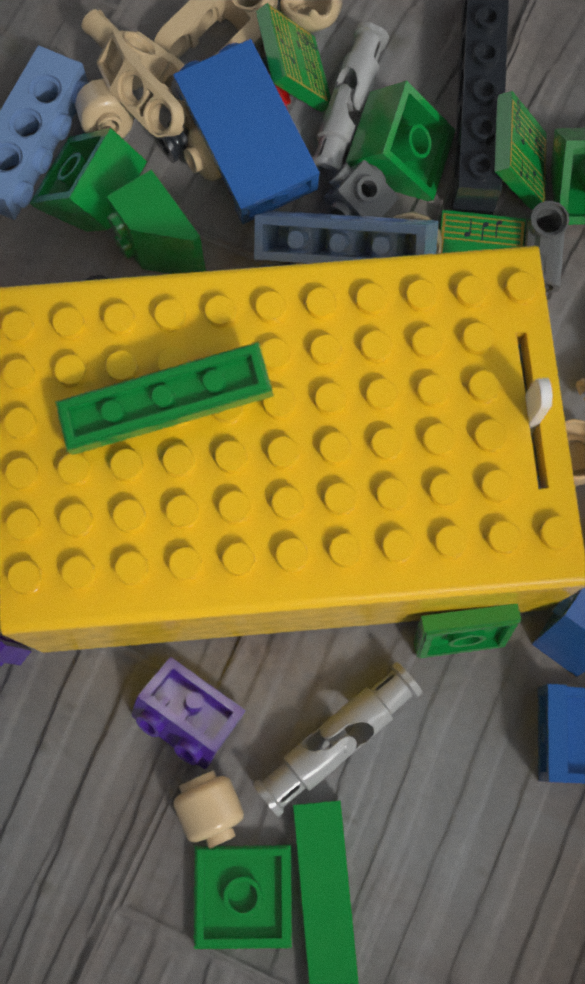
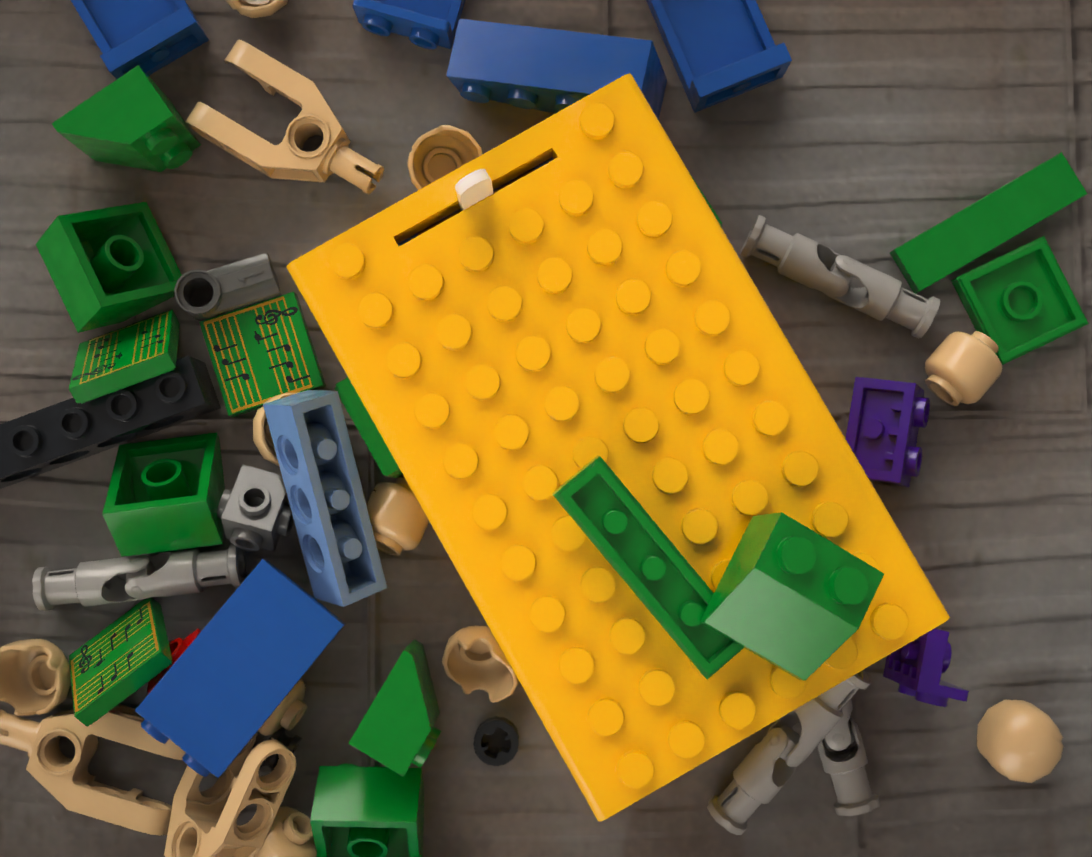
camera: 115 degrees left, 10 degrees up
none -> green slope [700,512,884,681]

